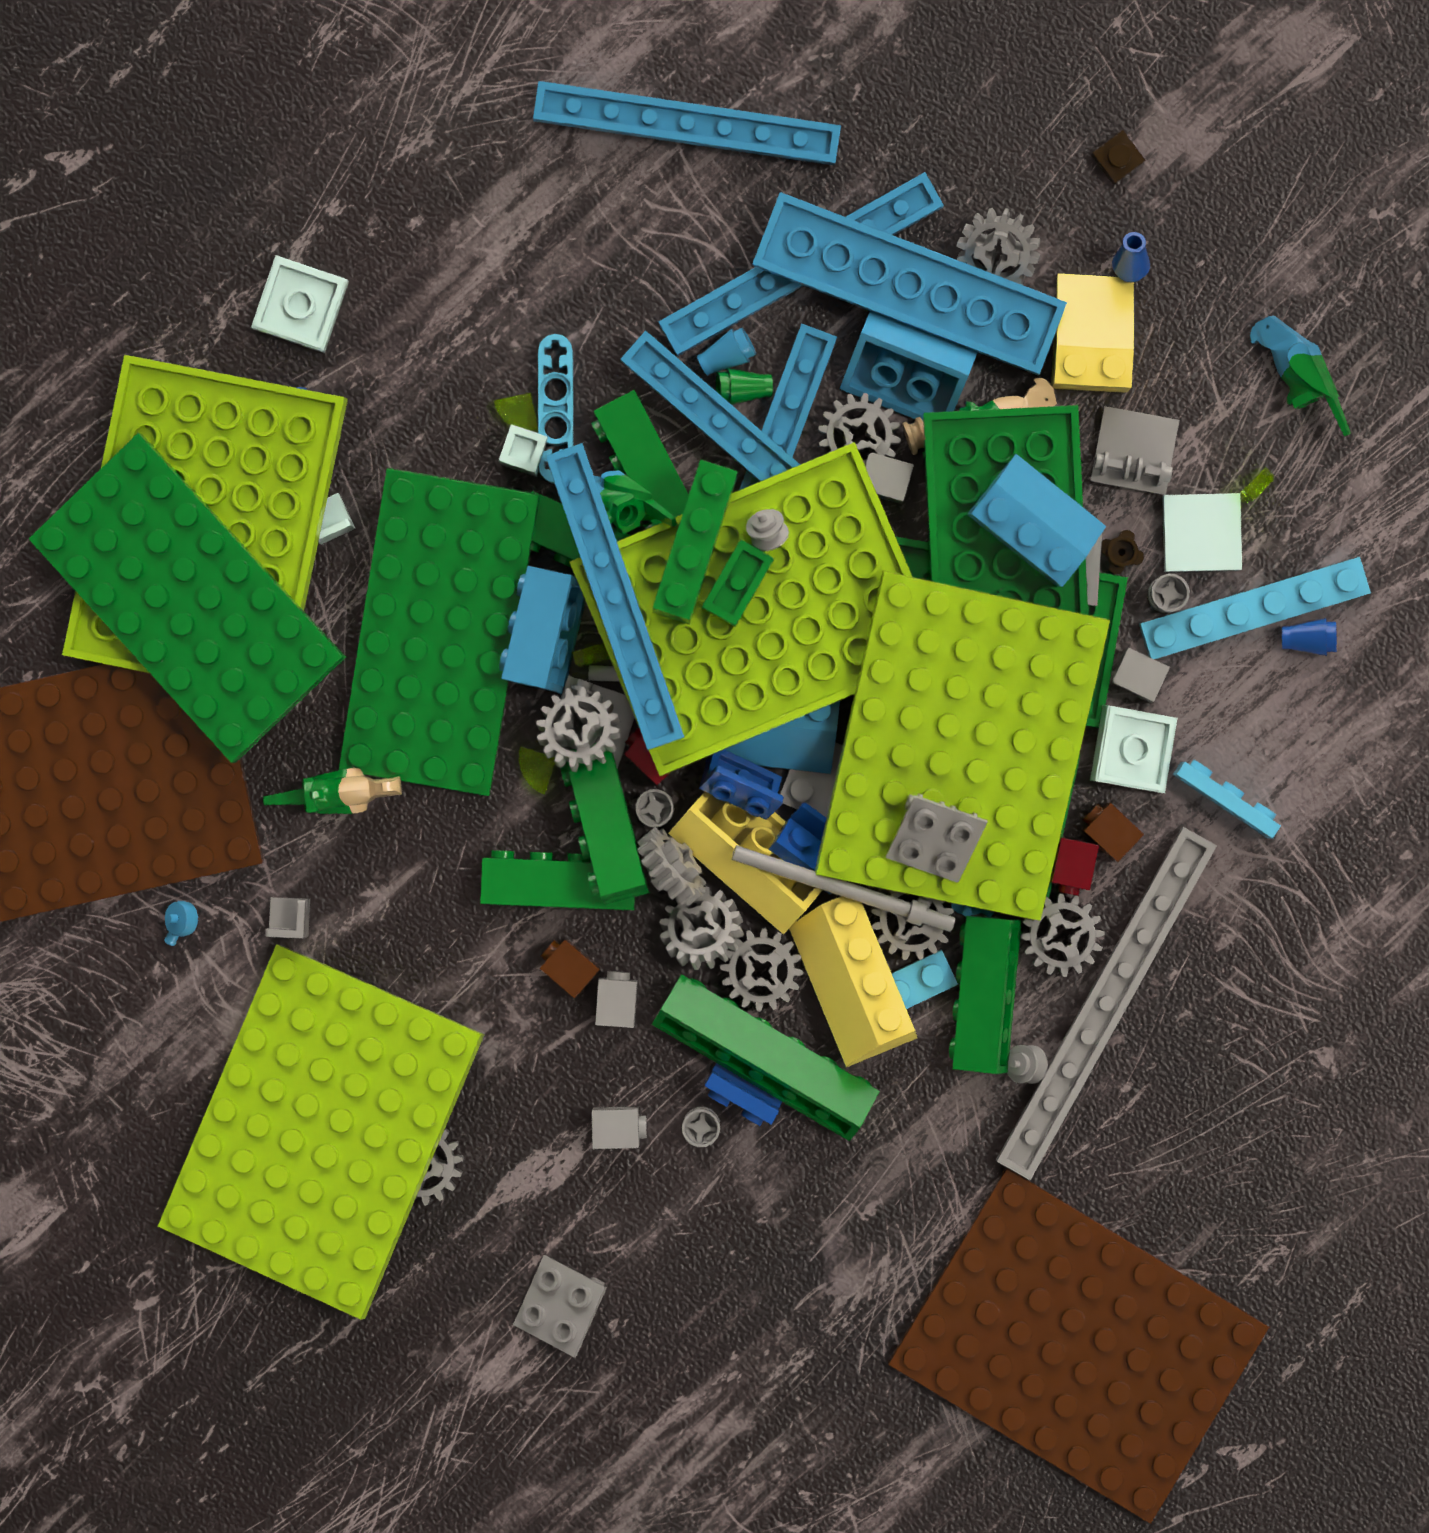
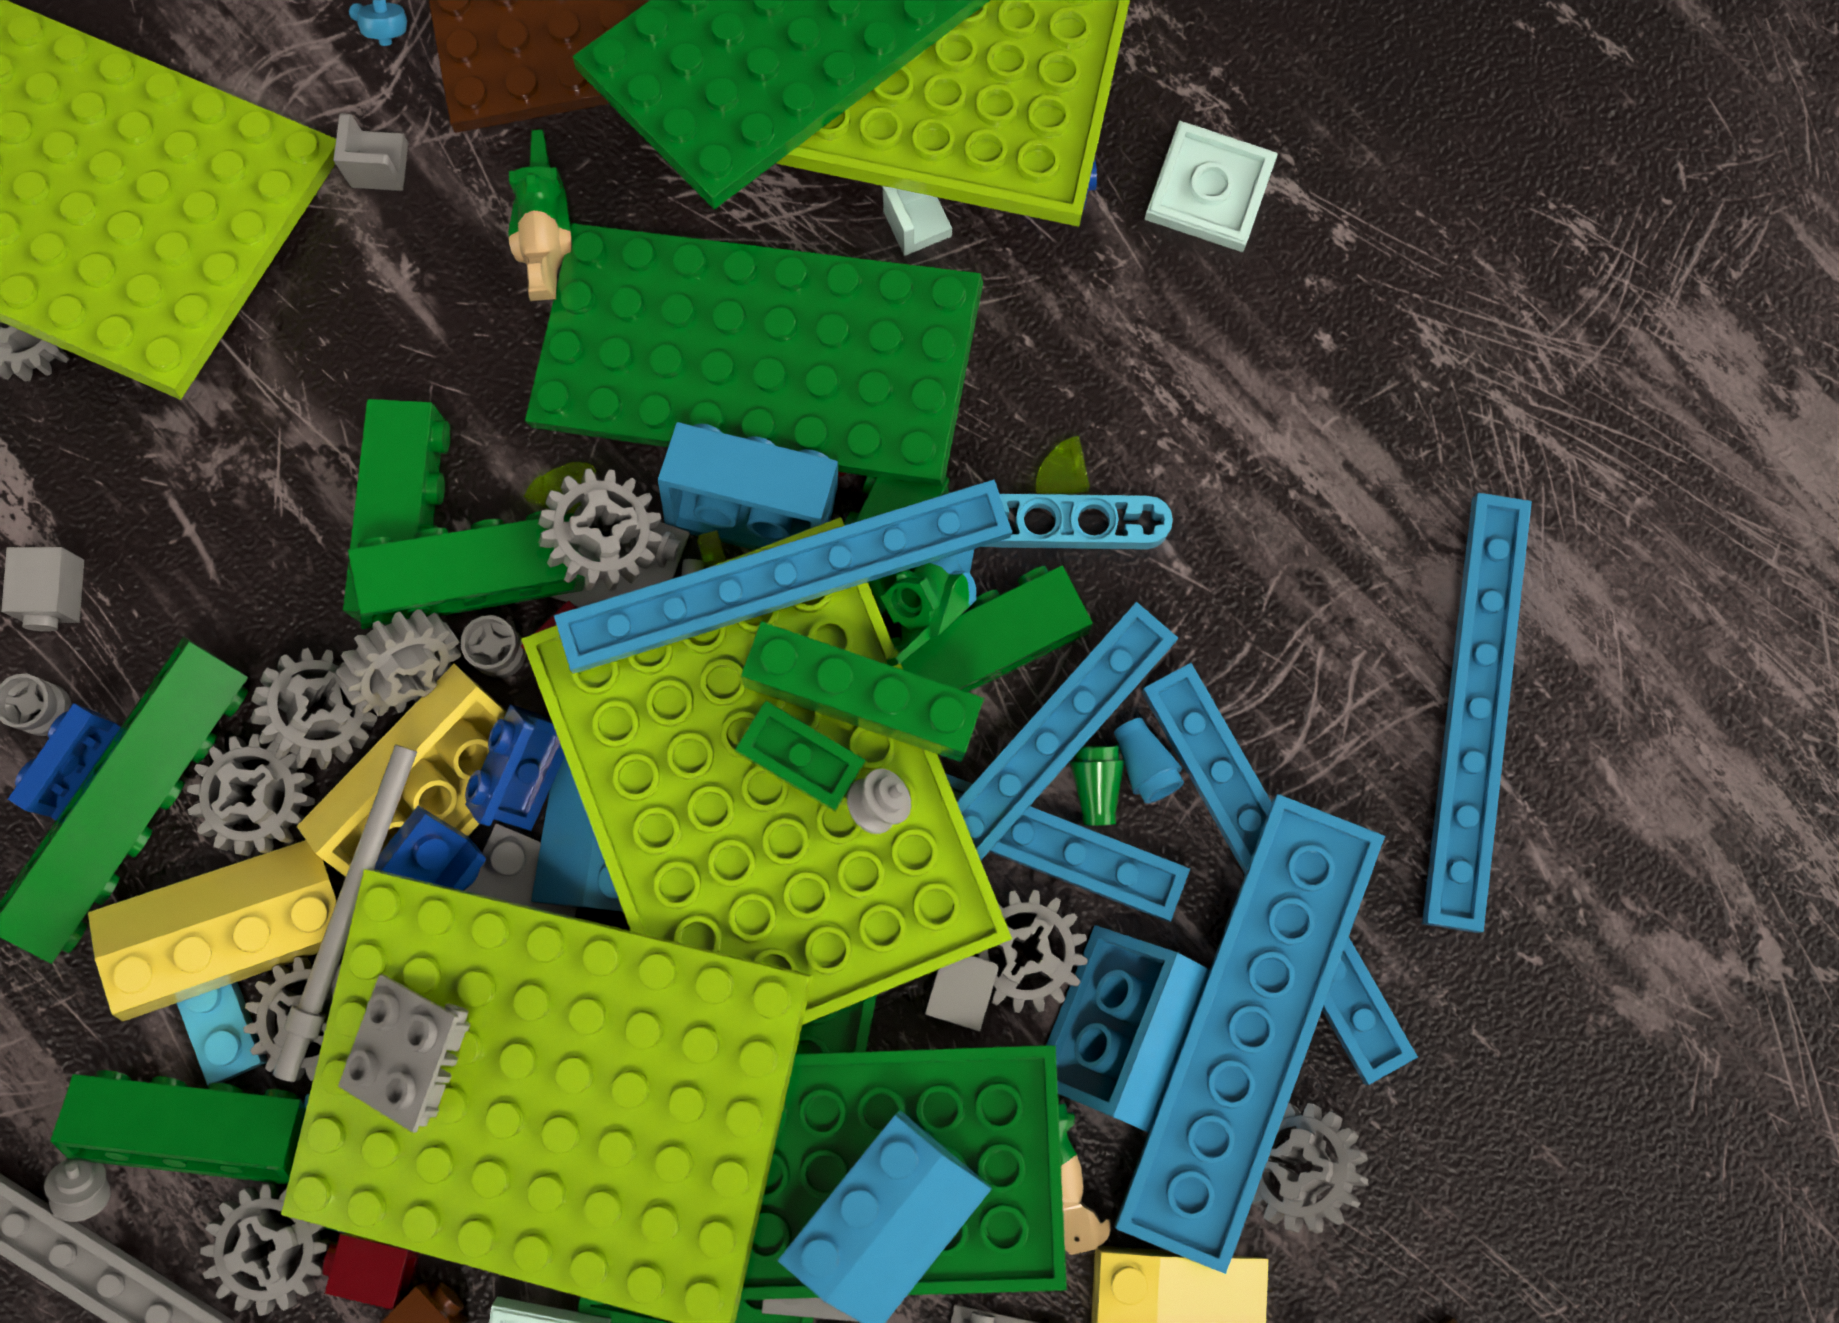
camera: 95 degrees right, 10 degrees down
light aqua panel [499,424,548,477] -> none
reddish brown brick [540,938,601,999] -> none
light grey brick [595,971,638,1028] -> none
tan bush [902,417,924,455] -> none

